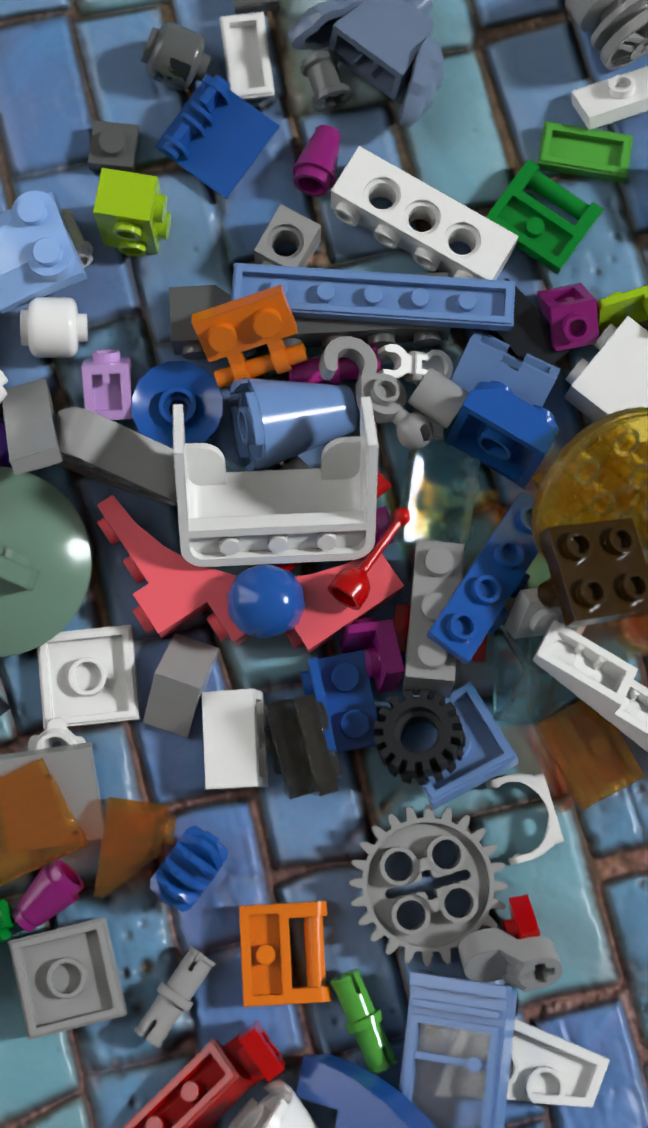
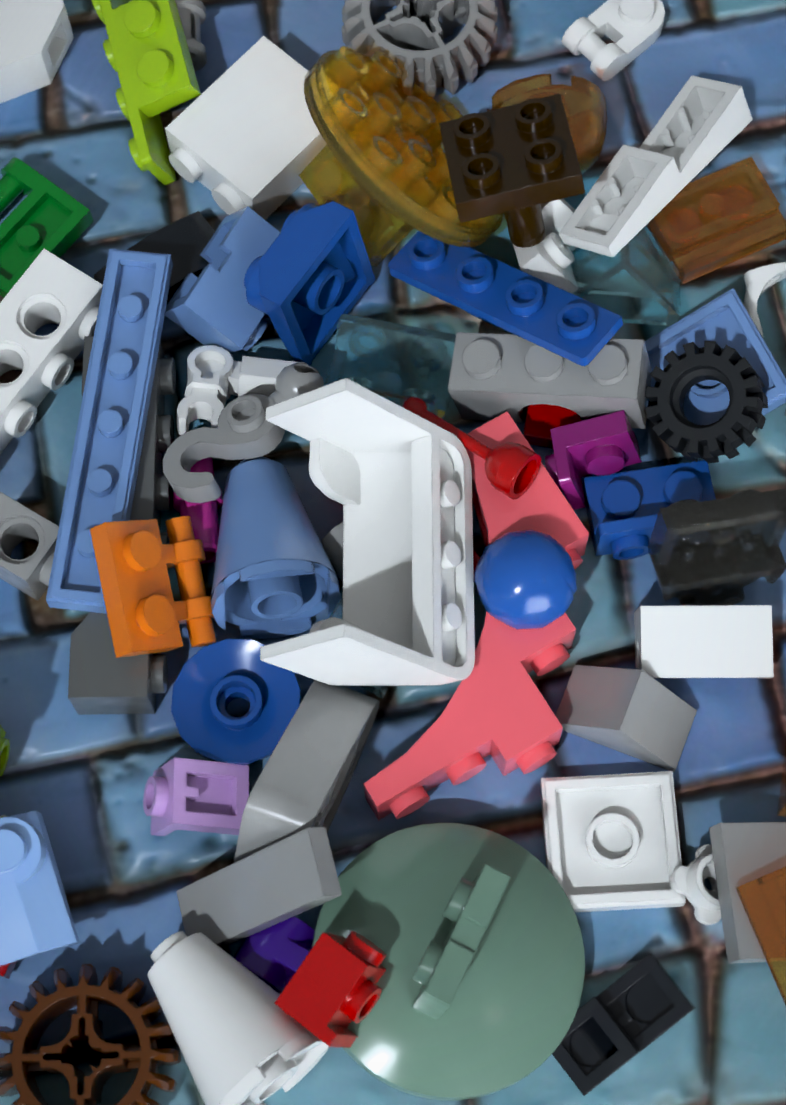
camera: 80 degrees left, 10 degrees down
white head [20,297,88,358] -> none
light grey beam [407,367,469,429] -> none
magenta bracket [537,283,599,351] -> none

